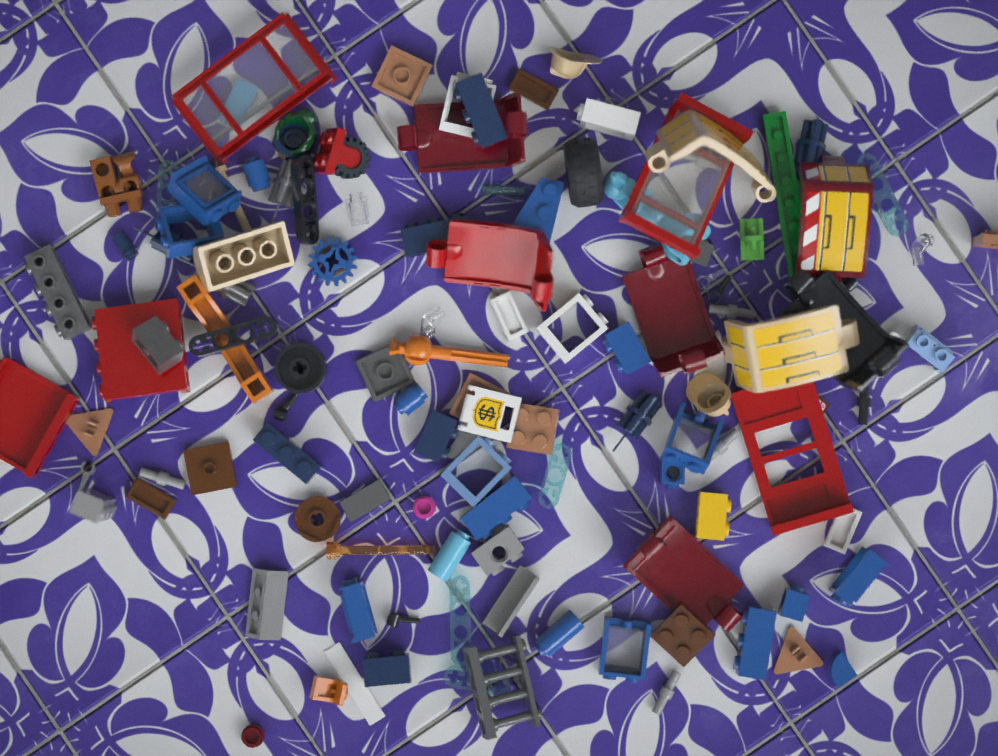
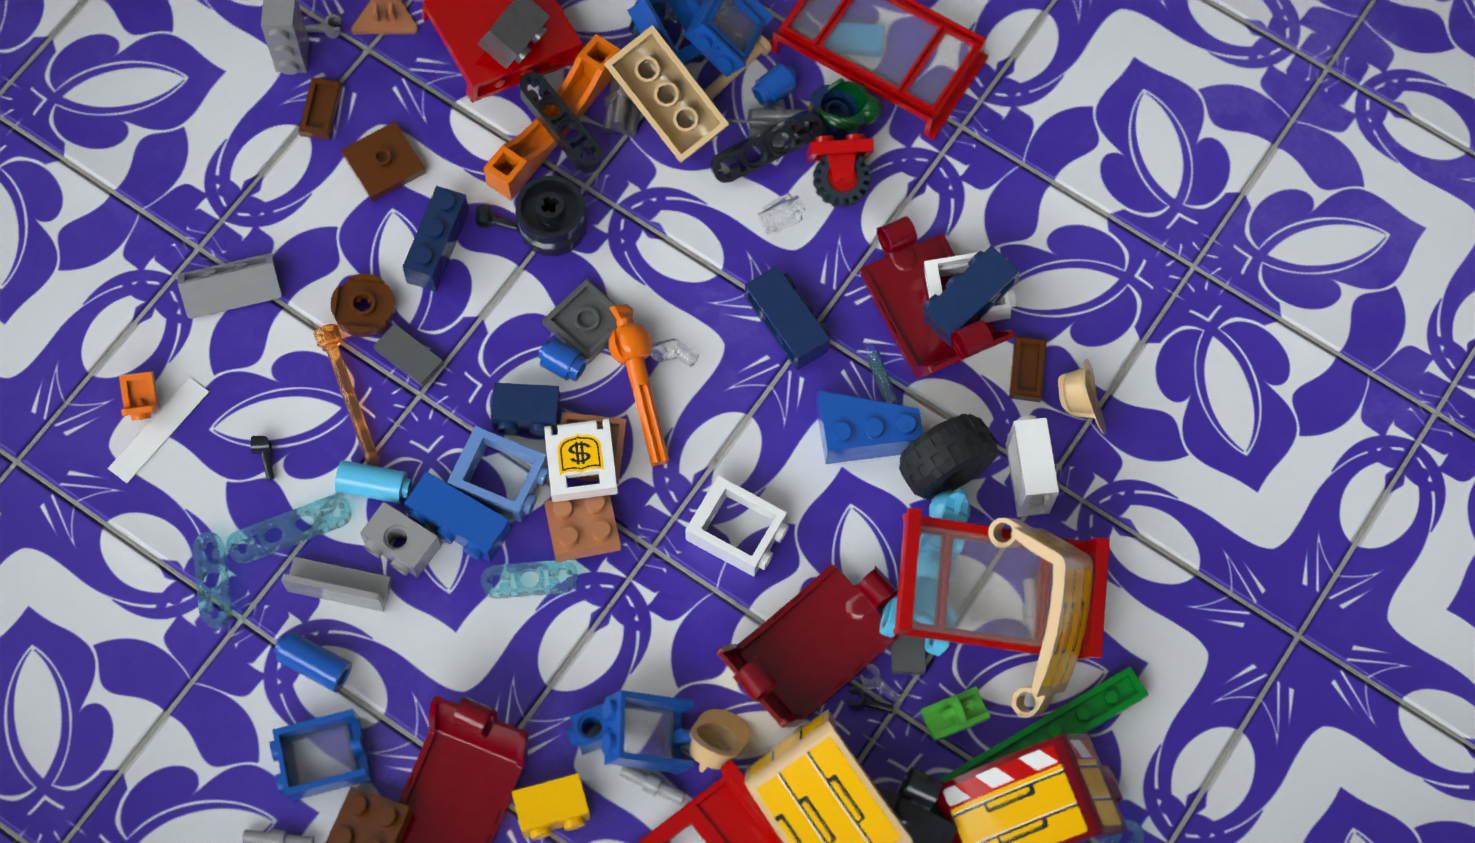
camera: 70 degrees right, 20 degrees down
light grey bar [139,467,186,490] -> none
dark red plate [241,724,265,748] -> none
blue gear [308,237,358,287] -> none
blue window [338,577,378,644] -> none
dark blue brick [362,649,412,687] -> none
nougat plate [371,45,433,107] -> none
dark pink plate [413,496,436,519] -> none
panel [426,220,554,311] -> none
dark grey fence [462,634,542,740] -> none
white tile [489,290,529,341] -> none
blue brick [602,322,651,375] -> none
dark blue piece [612,390,662,452] -> none
light grey bar [708,304,755,319] -> none
dark blue piece [795,119,828,164] -> none

